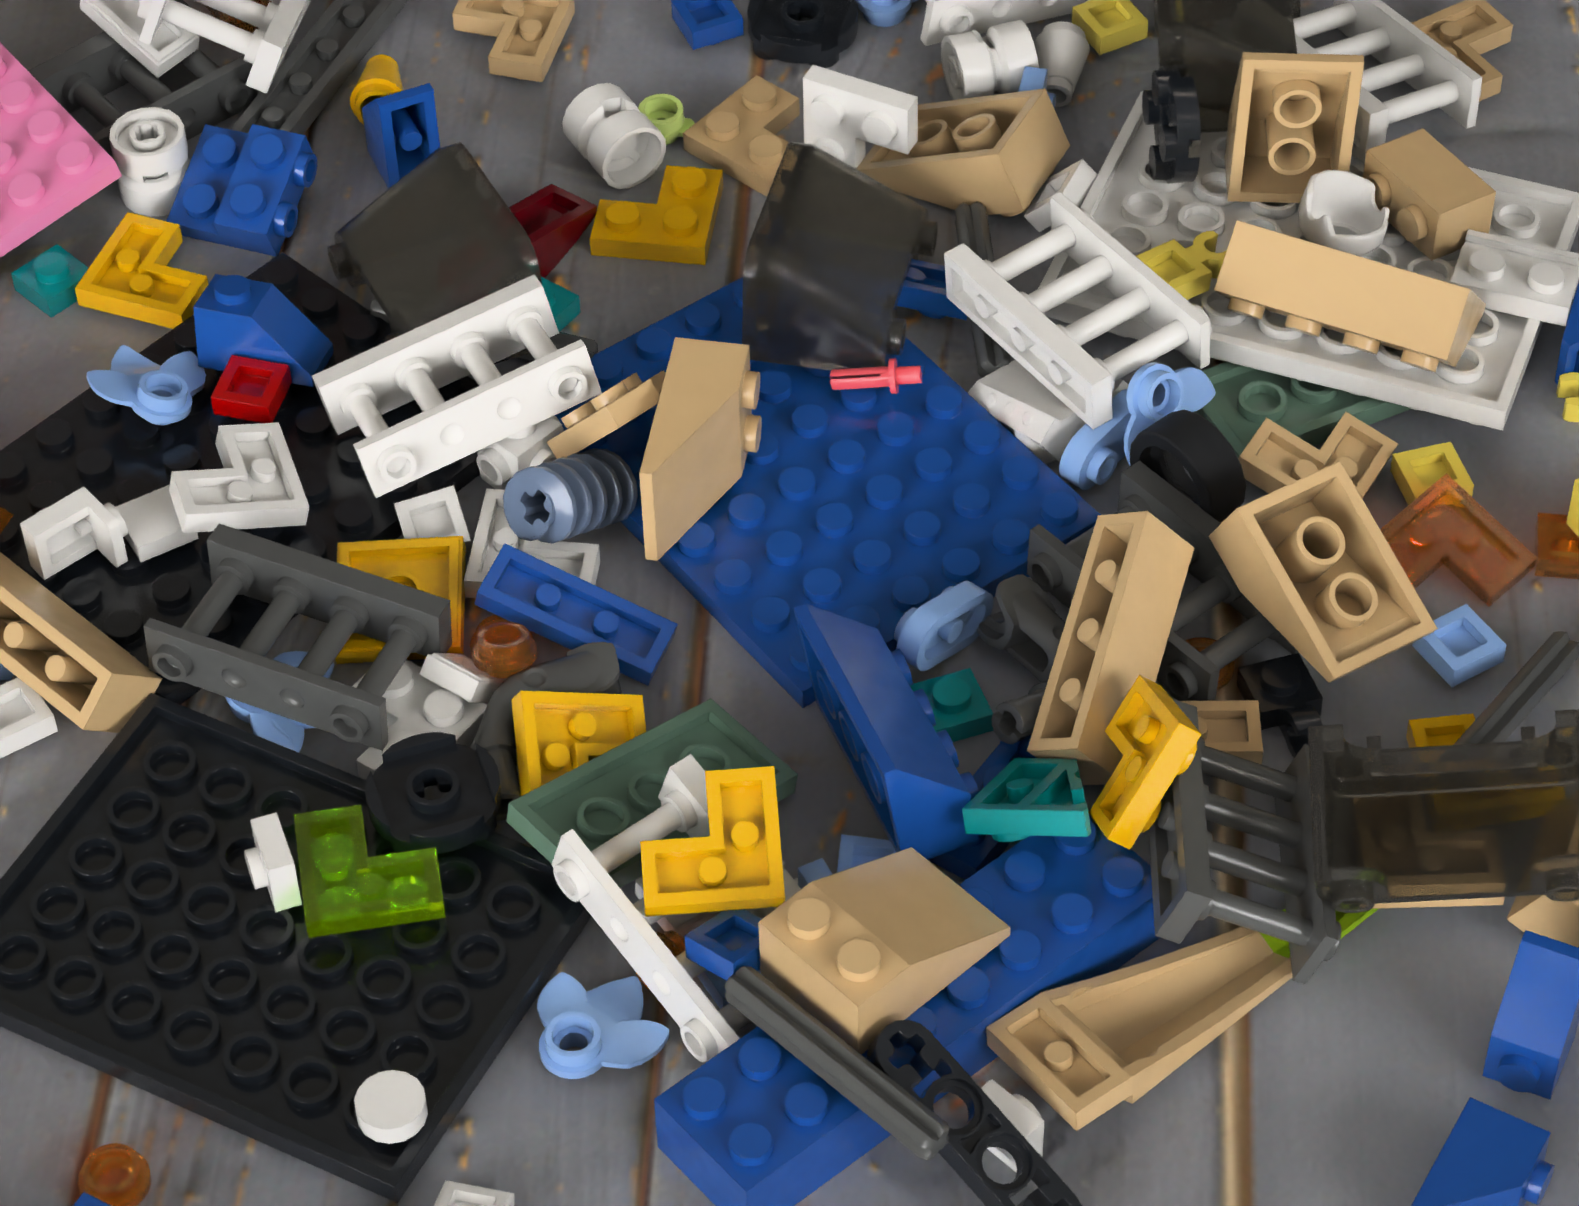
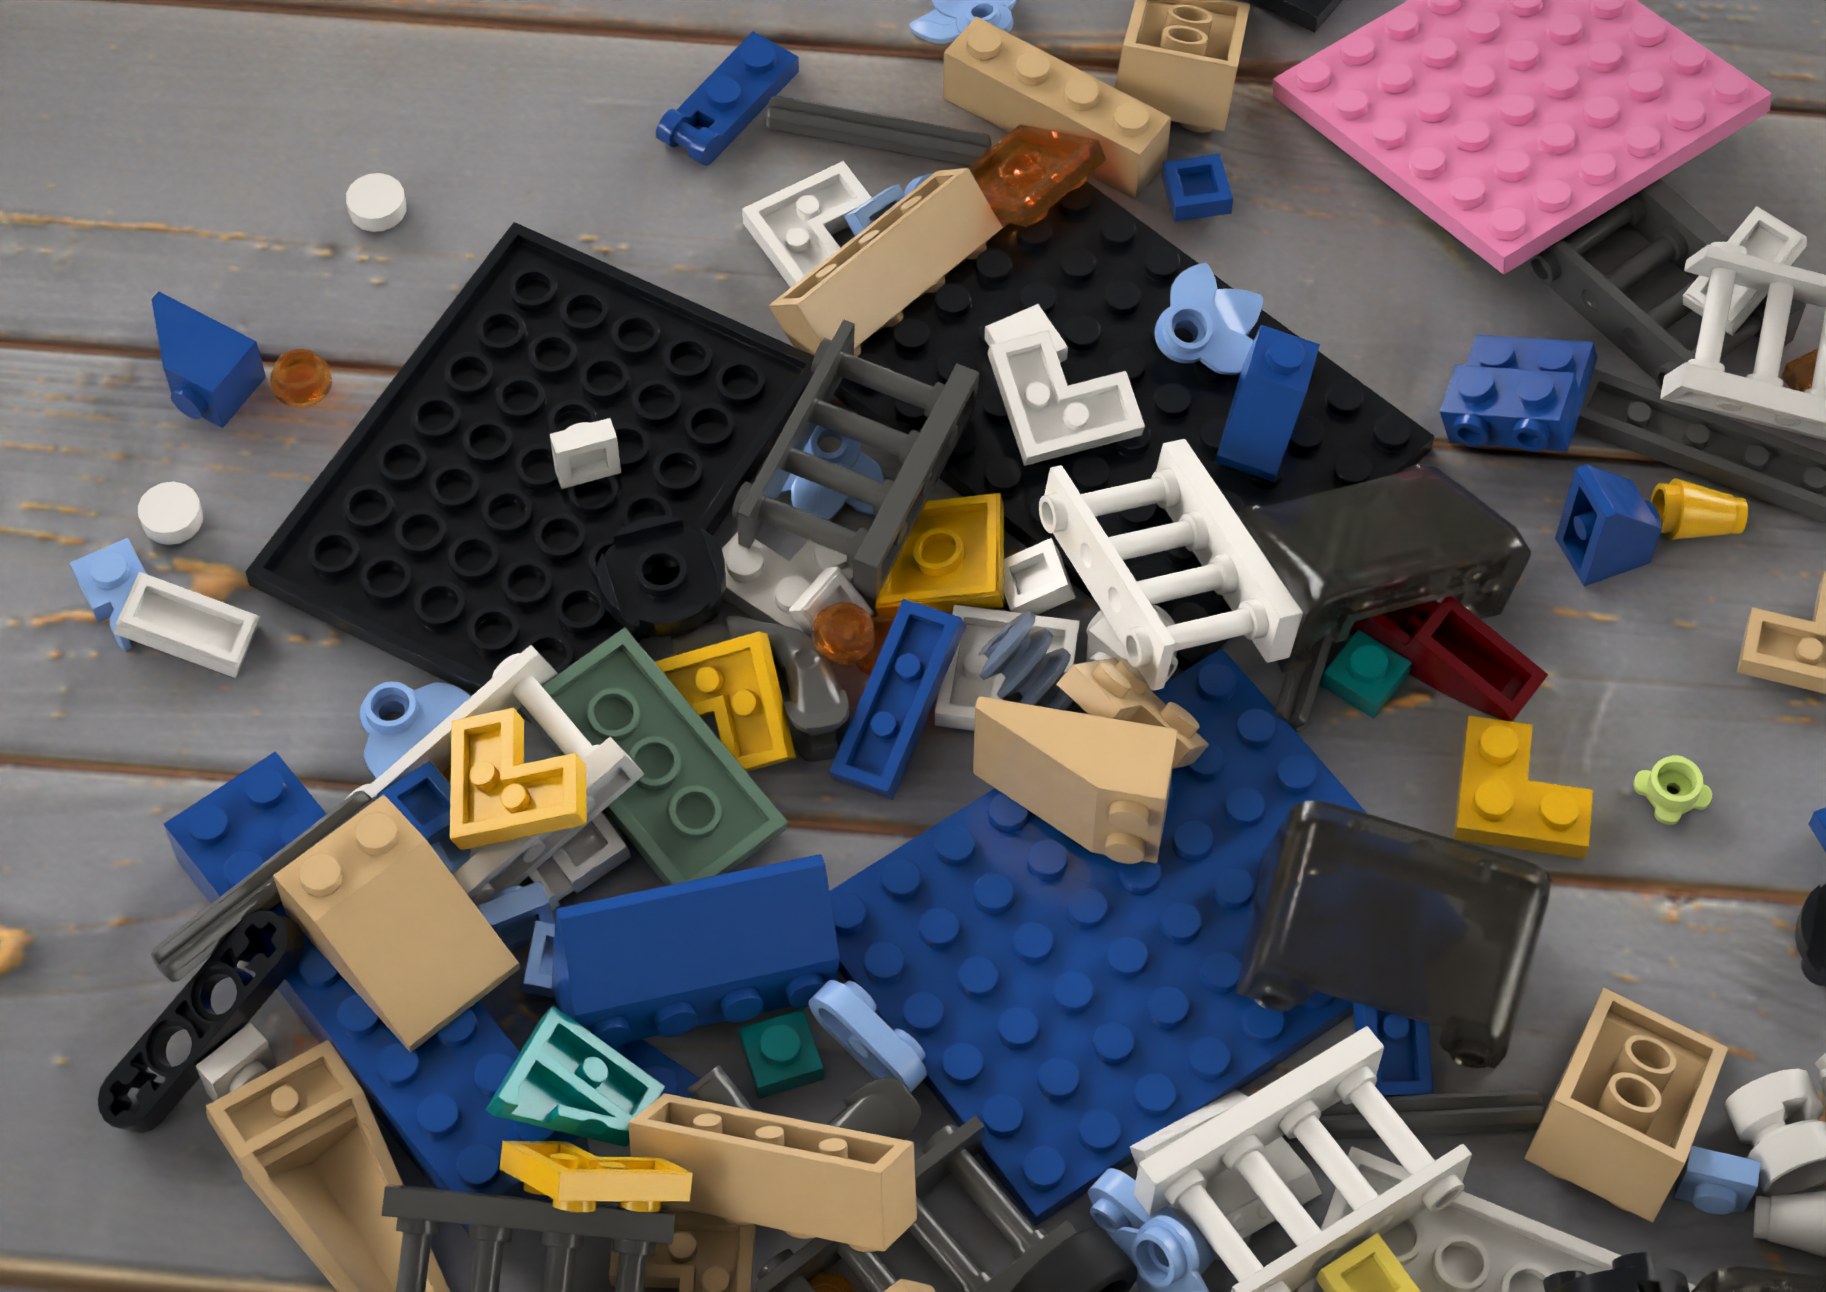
camera: 90 degrees right, 10 degrees up
teal plate [11,244,89,318] -> none
white bracket [20,486,128,580] -> none
yellow plate [75,212,208,329] -> none
white wheel [109,107,190,217] -> none
red plate [211,355,292,423] -> none
clear neon green plate [294,804,446,938] -> none
white piece [354,1070,428,1144] -> none
white wheel [562,83,666,189] -> none
tan plate [683,75,807,198] -> none
white plate [803,65,918,181] -> none
coral piece [829,358,922,394] -> none
white plate [1024,159,1098,232] -> none

